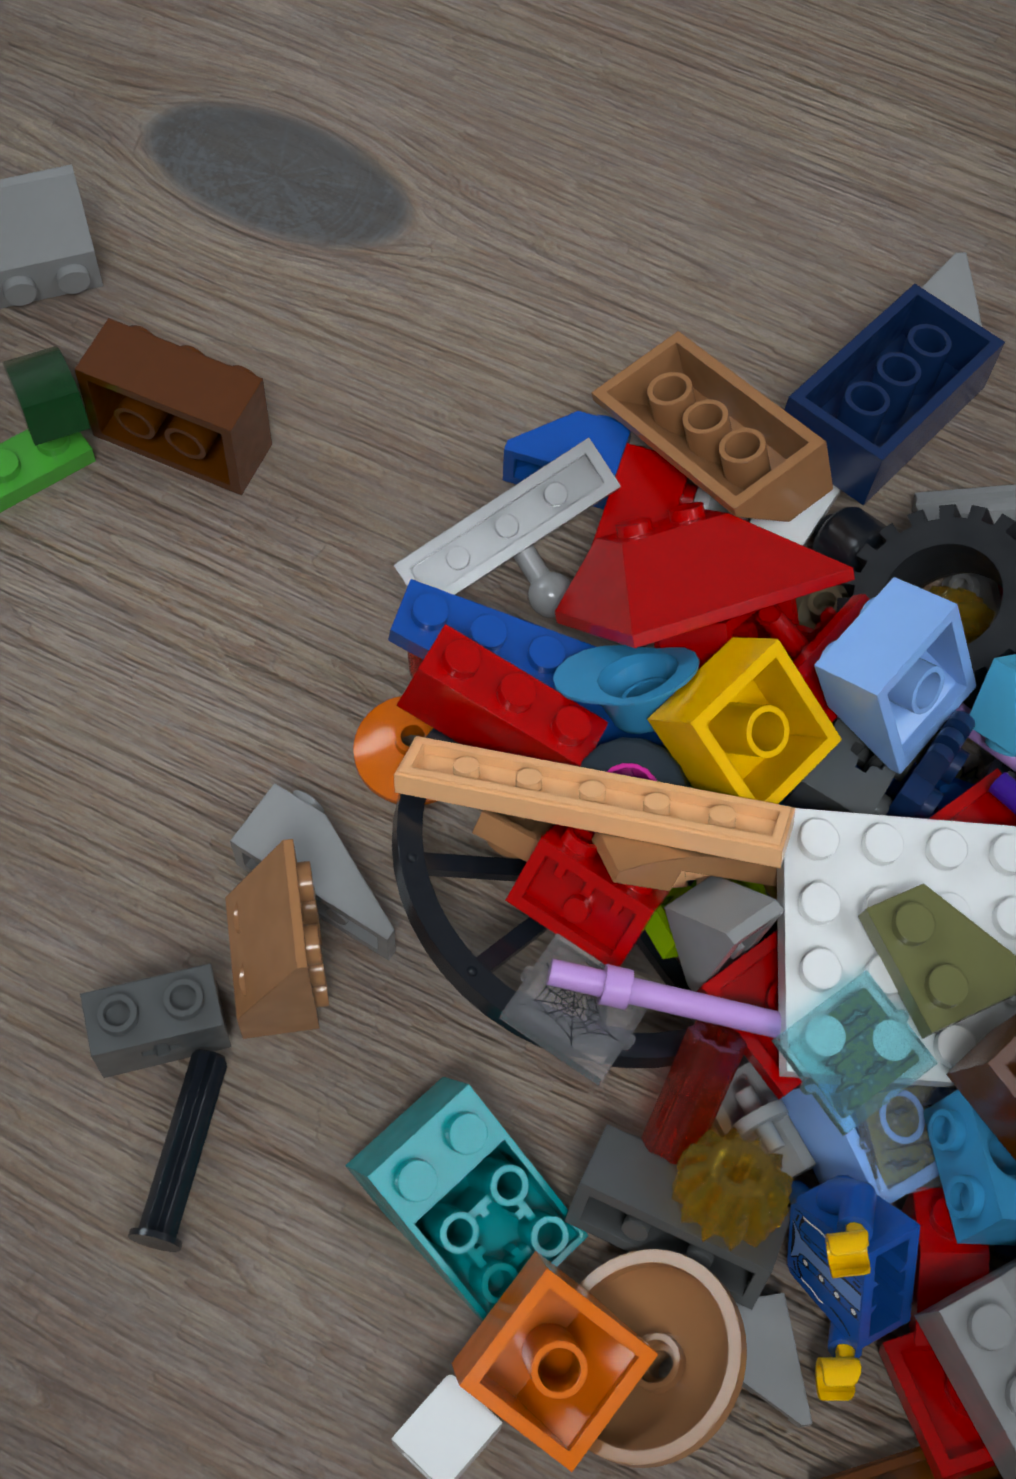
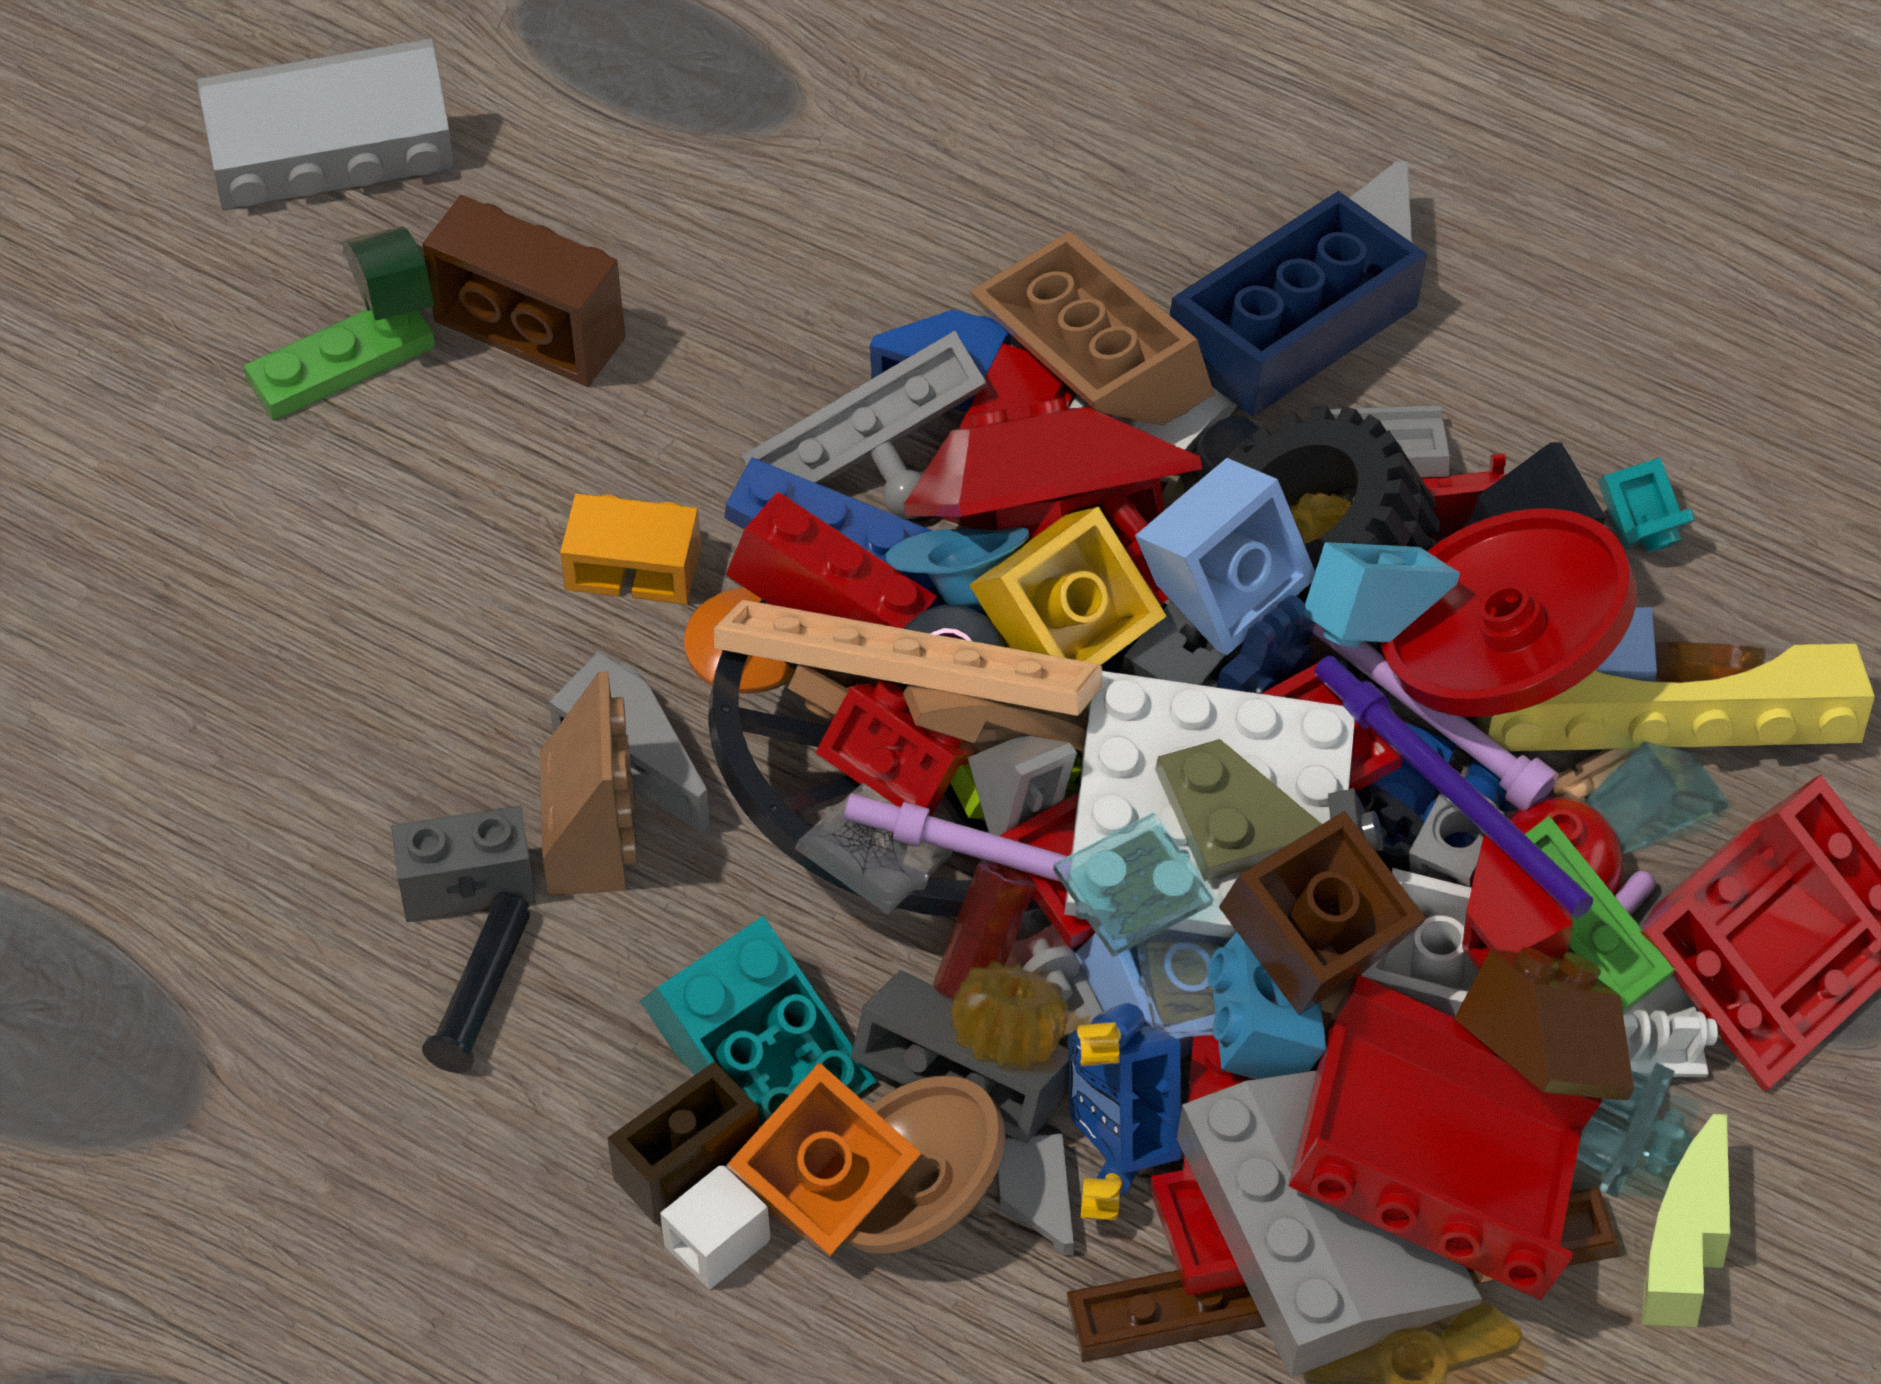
camera: 10 degrees right, 10 degrees down
none -> light orange piece [560,493,701,605]
none -> dark brown brick [607,1061,759,1224]

